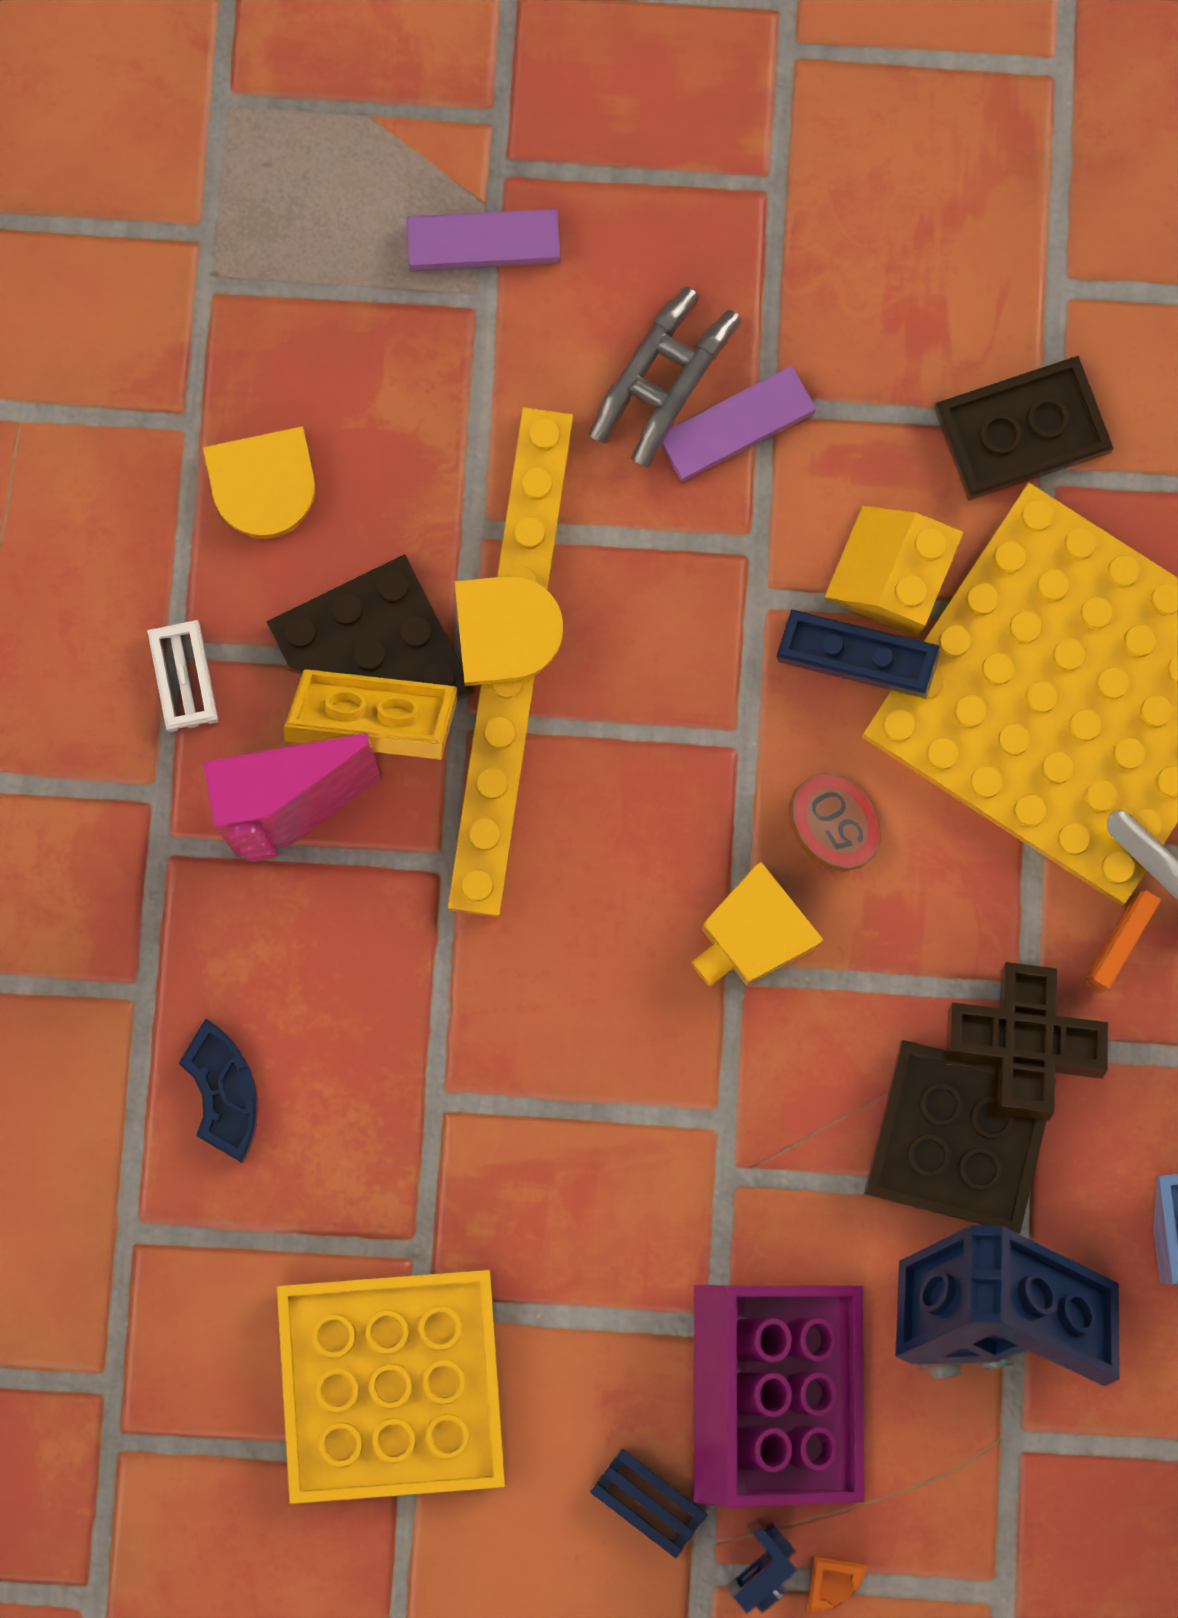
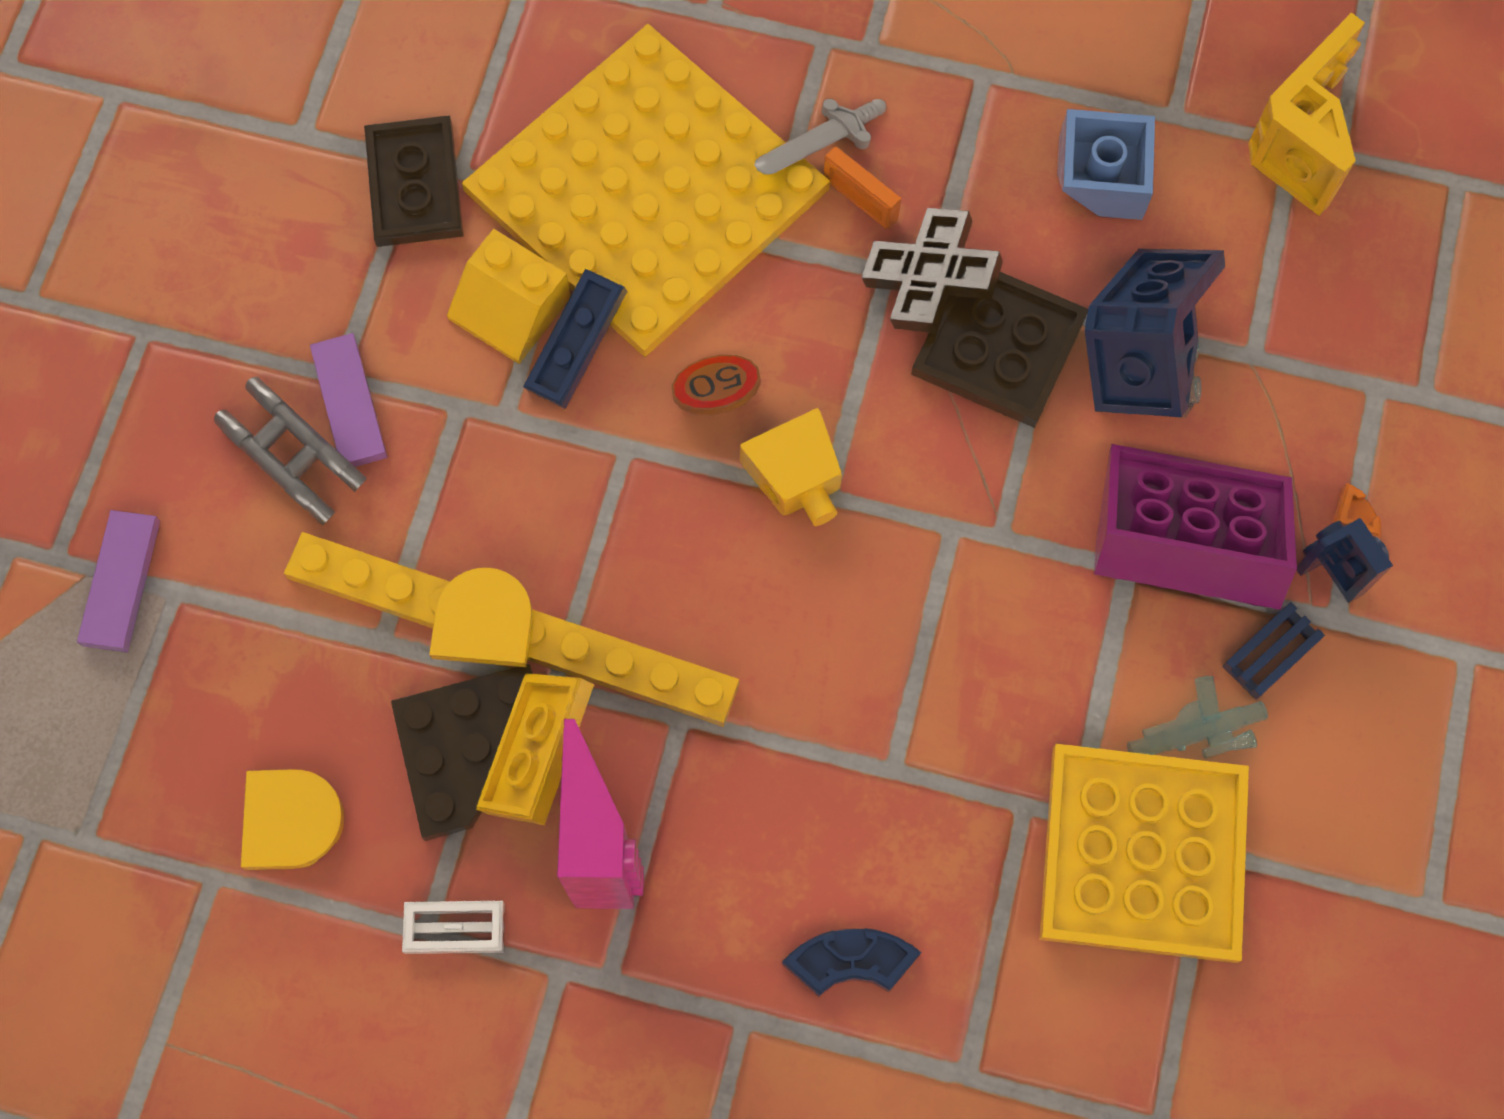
camera: 75 degrees left, 10 degrees down
none -> clear light blue piece [1127,676,1268,758]

